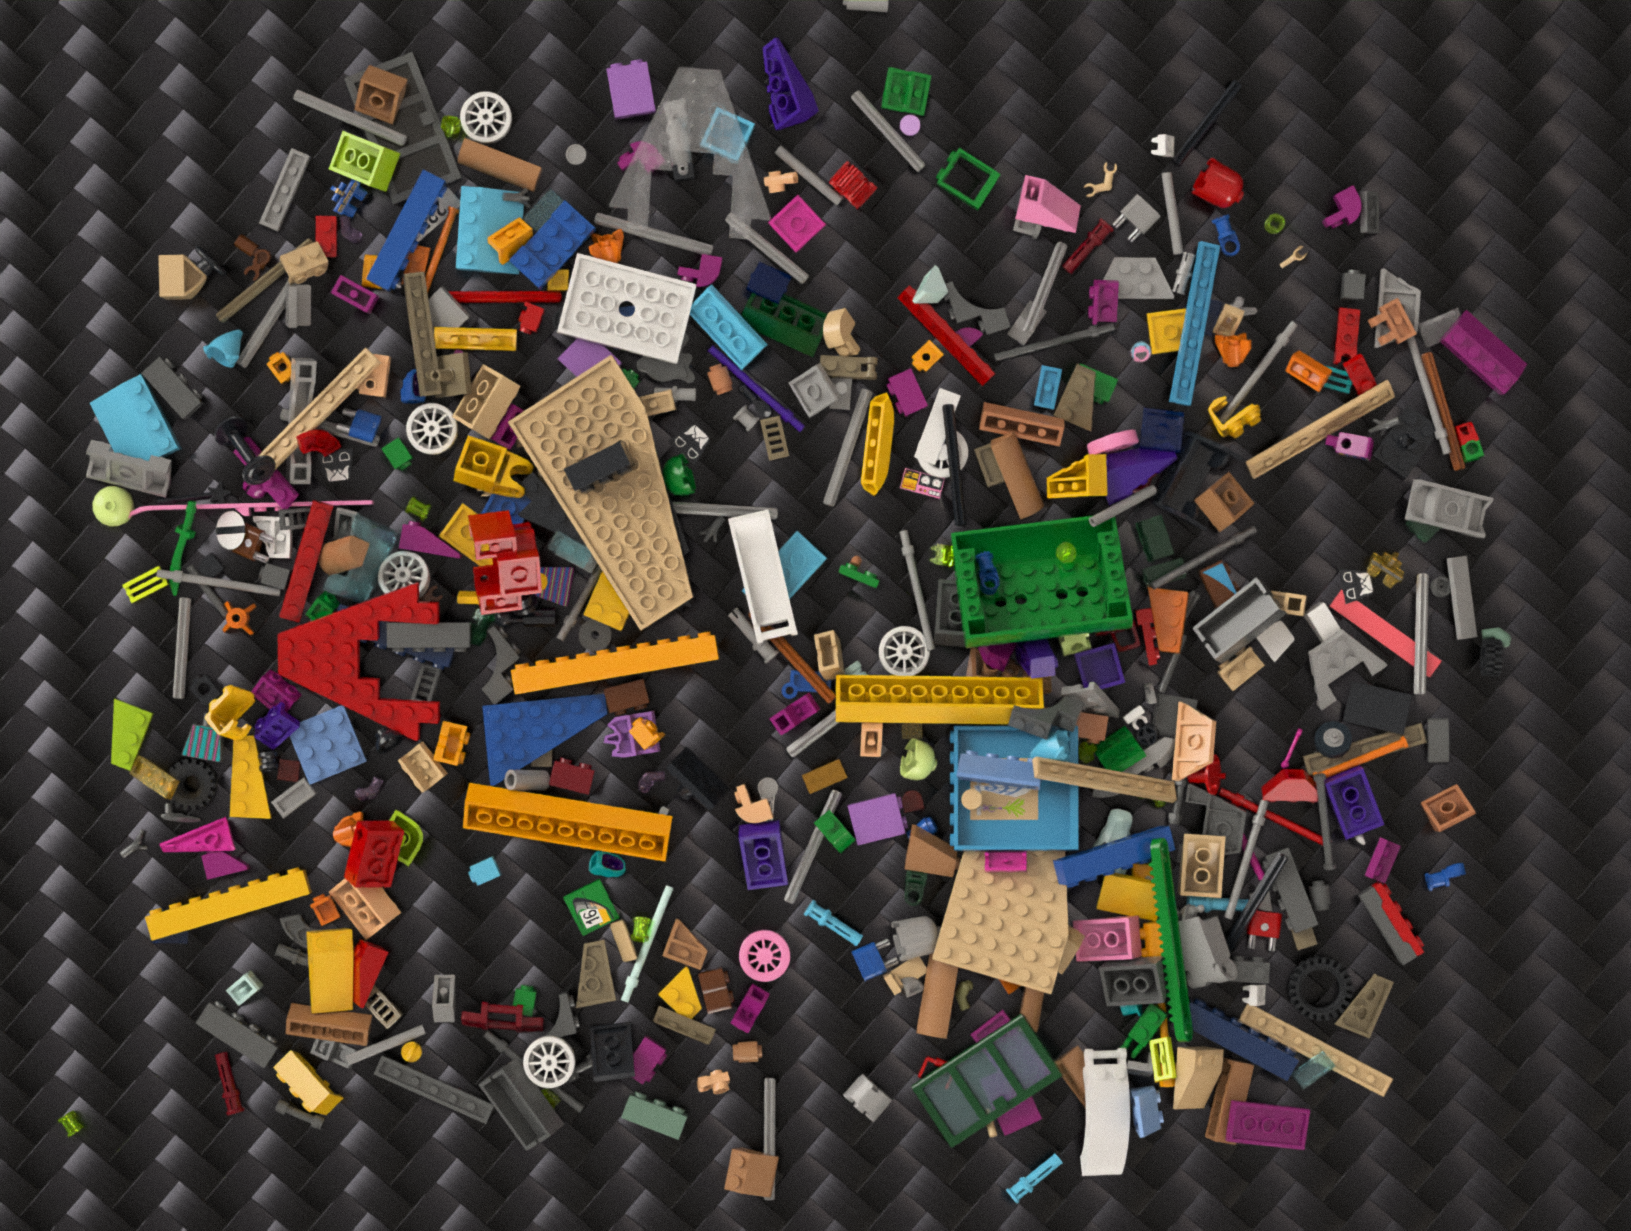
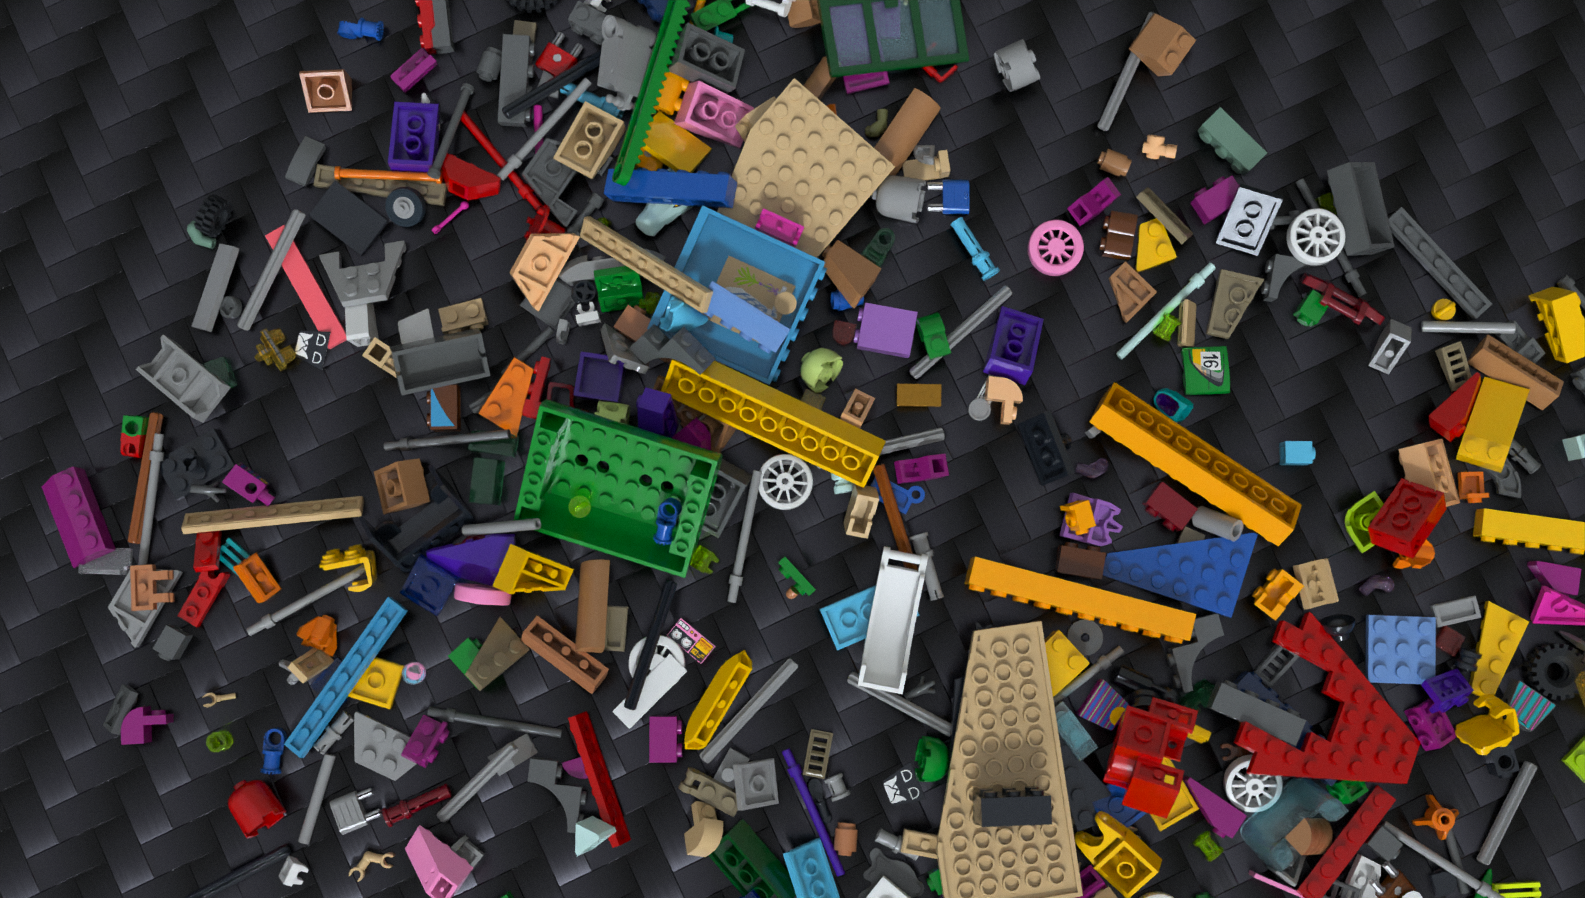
camera: 155 degrees left, 5 degrees down
light orange brick [911,340,944,373] -> none
dark azure plate [1034,365,1062,410] -> none

